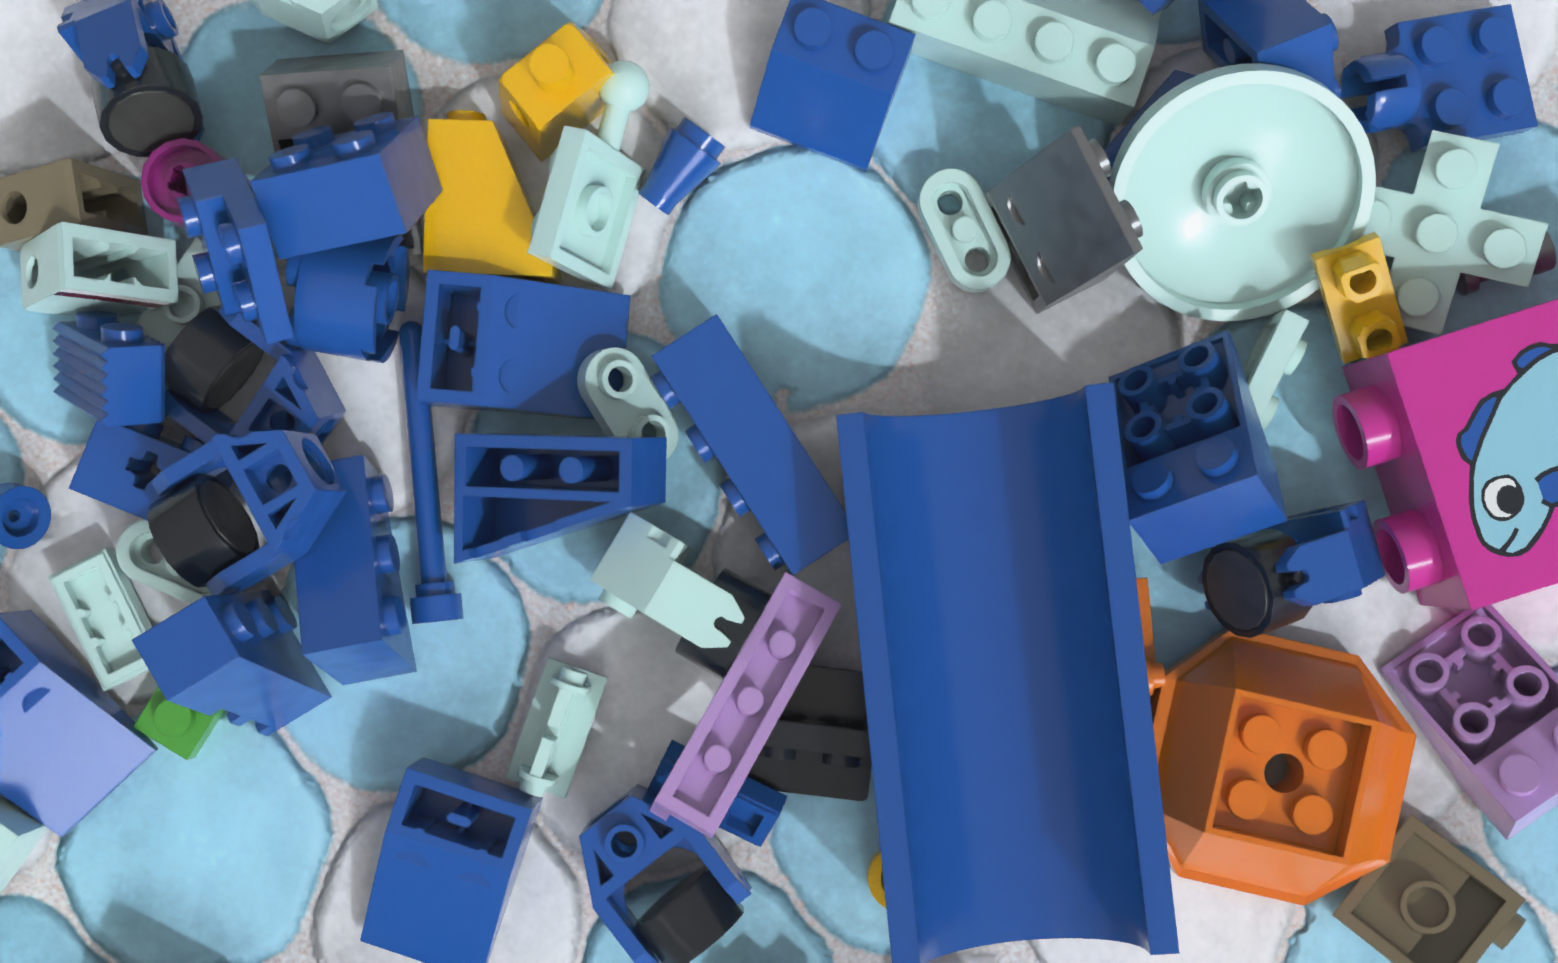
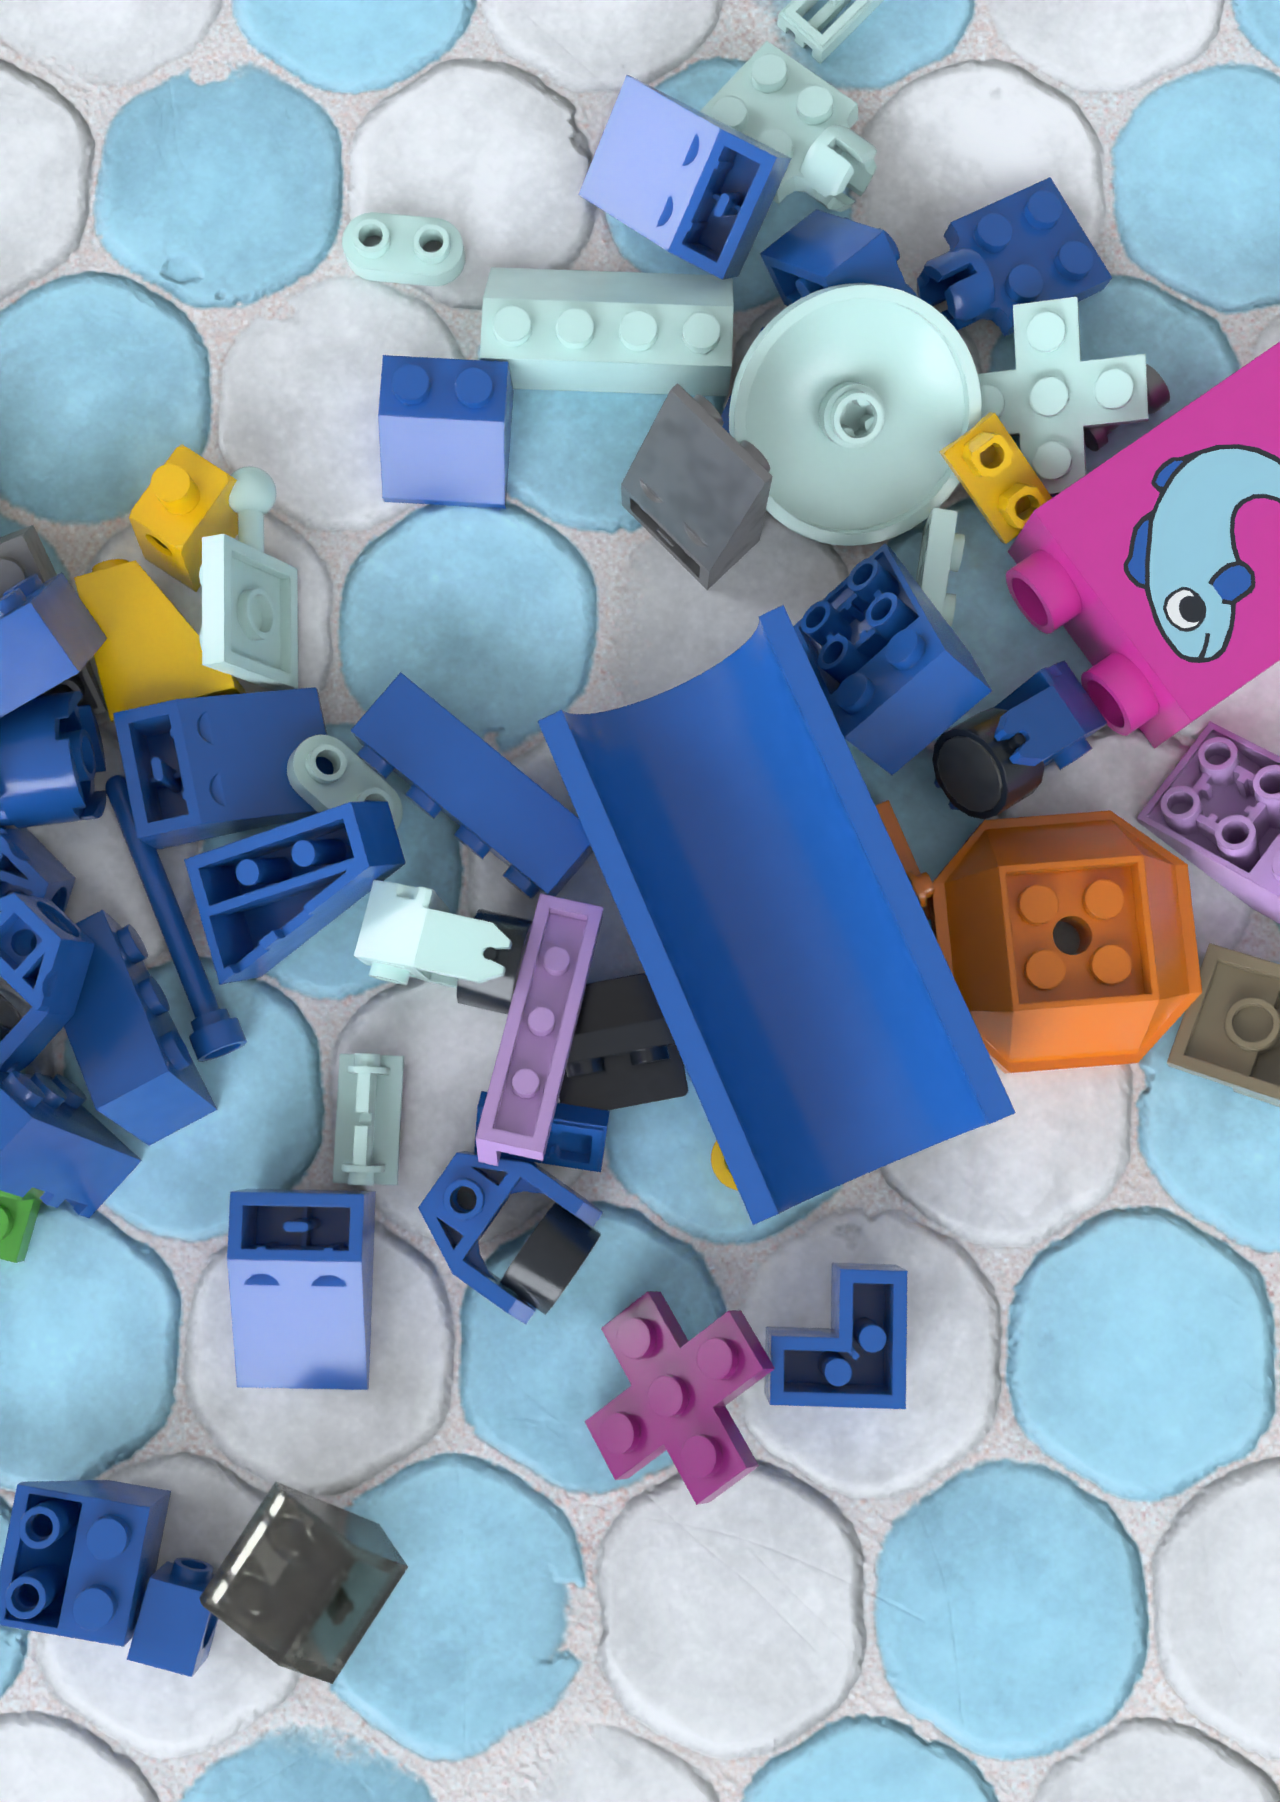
camera: 20 degrees left, 5 degrees down
blue cone [638,116,725,215] -> none
light aqua plate [918,169,1011,293] -> none

